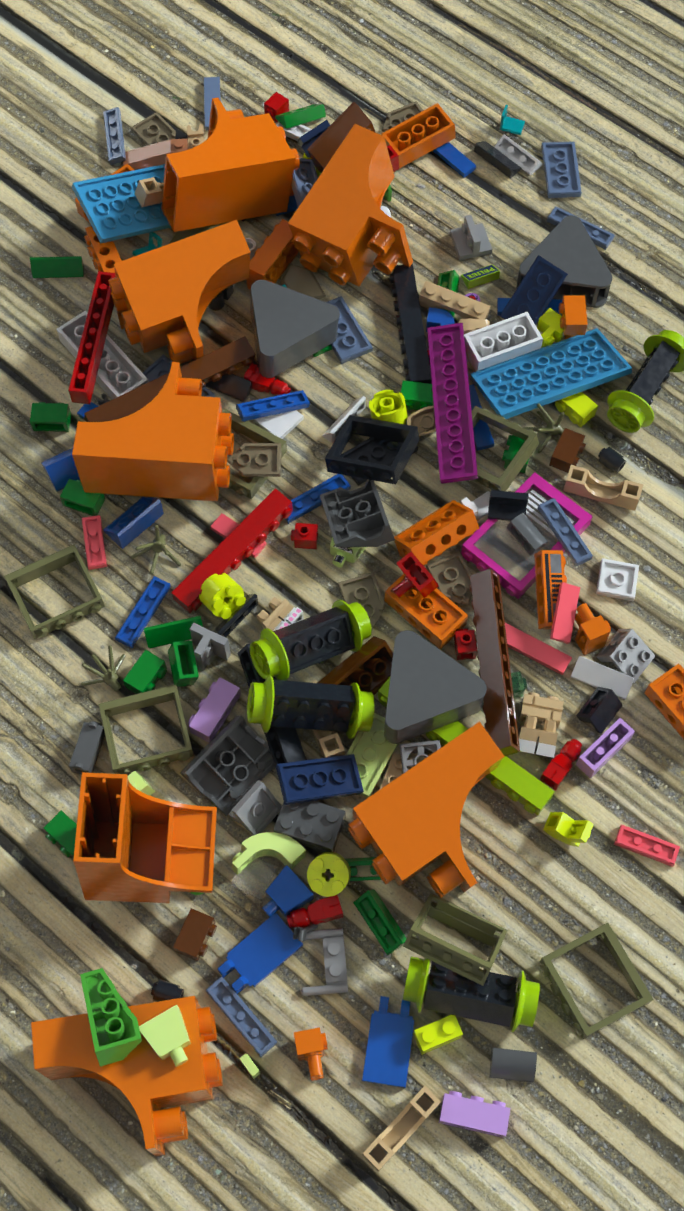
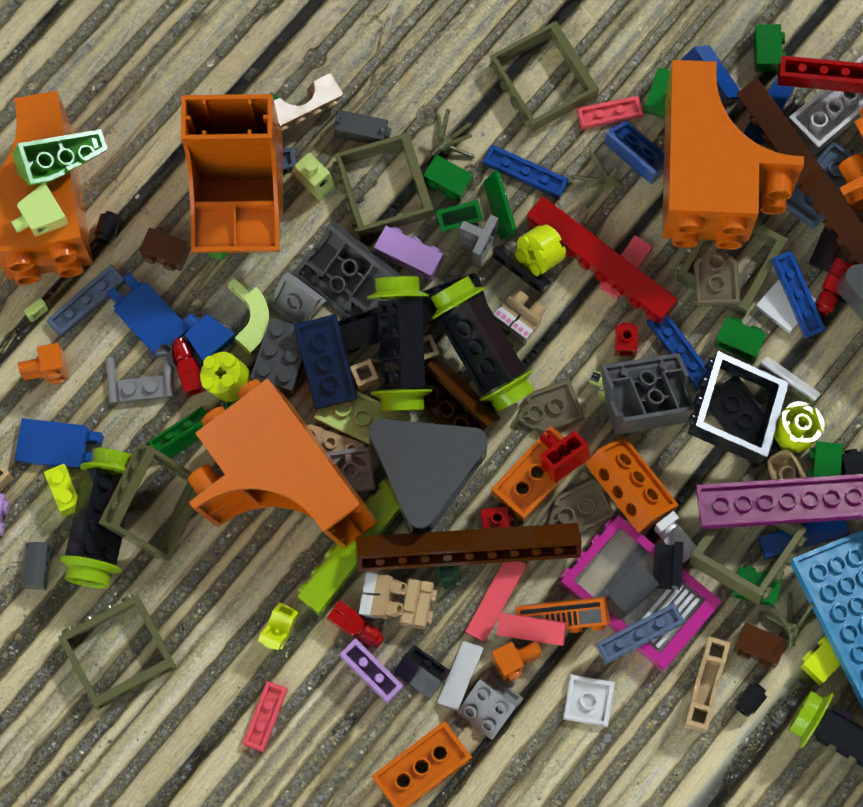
camera: 90 degrees right, 10 degrees up
none -> arch [274,73,344,133]
none -> green piece [714,317,766,363]

